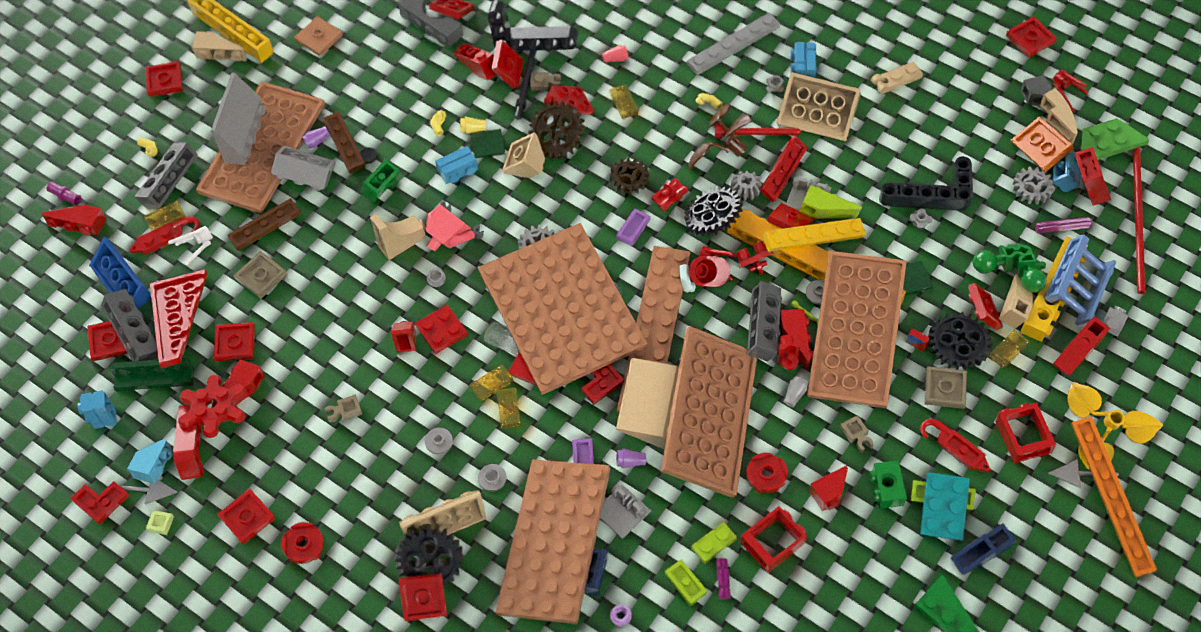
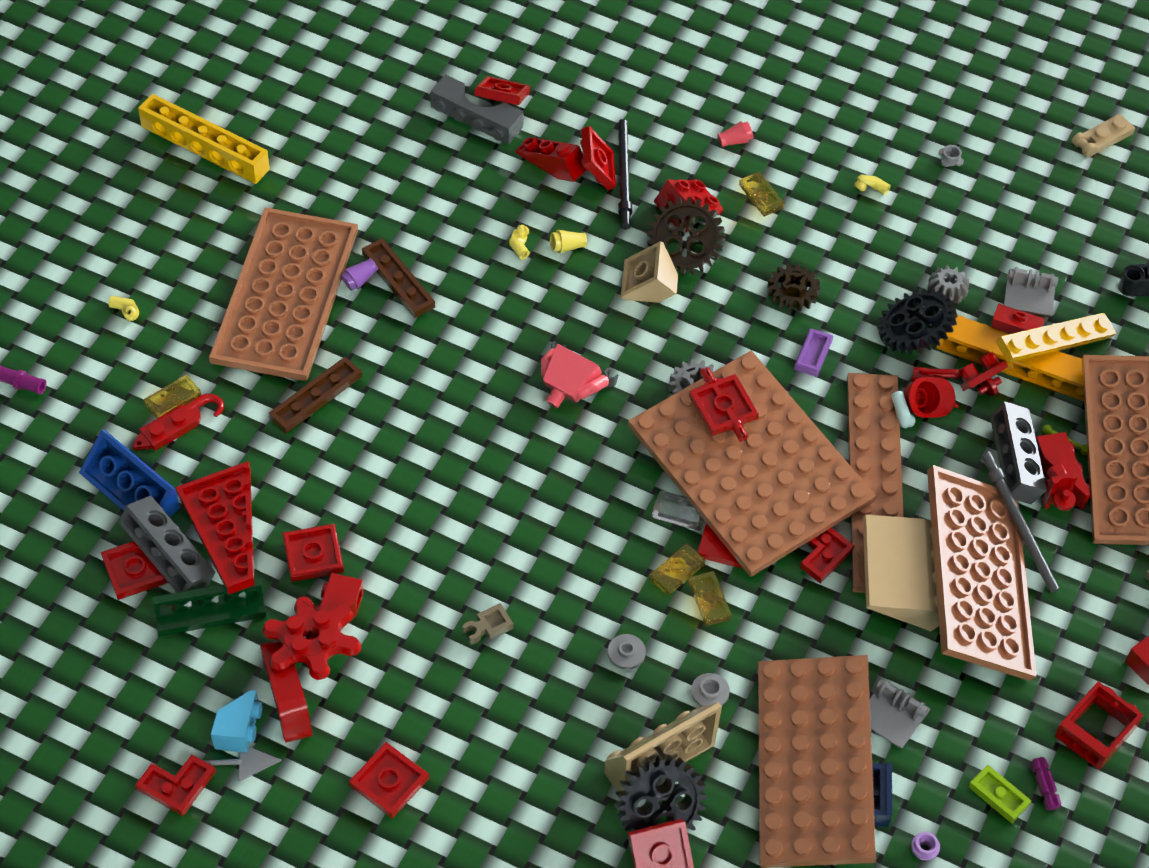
camera: 15 degrees left, 5 degrees down
red slope [42,205,107,236] -> none
dark azure brick [78,390,117,429] -> none
dark grey brick [134,143,198,209] -> none
red plate [145,61,183,97] -> none
yellowish green tile [146,510,174,535] -> none
white plant [168,226,213,265] -> none
tan slope [192,32,247,61] -> none
light grey slope [211,73,265,165] -> none
dark tan plate [233,251,287,299] -> none
light grey slope [271,145,336,190] -> none
red plate [281,522,324,564] -> none
nougat plate [294,16,343,56] -> none
black piece [360,147,377,164] -> none
green brick [360,159,400,203] -> none
tan arch [370,214,426,260] -> none
red slope [391,321,416,352] -> none
red plate [415,304,468,354] -> none
light grey plate [427,269,446,287] -> none
dark azure brick [435,146,478,184] -> none
dark green piece [471,129,505,159] -> none
black beam [488,0,579,51] -> none
dark tan plate [531,72,561,91] -> none
medium lavender tile [572,438,594,464] -> none
medium lavender cone [616,448,646,469] -> none
red hips [652,178,688,212] -> none
light grey plate [687,13,780,75] -> none
reddish brown plant [689,103,752,171] -> none
lime plate [691,522,737,564] -> none
red piece [715,124,801,139] -> none
red plate [746,453,788,493] -> none
red plate [760,136,808,202] -> none
tan slope [777,72,861,142] -> none
light grey cone [783,377,808,407] -> none
dark azure brick [791,42,816,78] -> none
lime slope [799,185,862,219] -> none
light grey piece [806,280,825,304] -> none
none -> red plate [689,367,759,442]
none -> dark grey bar [981,451,1060,593]

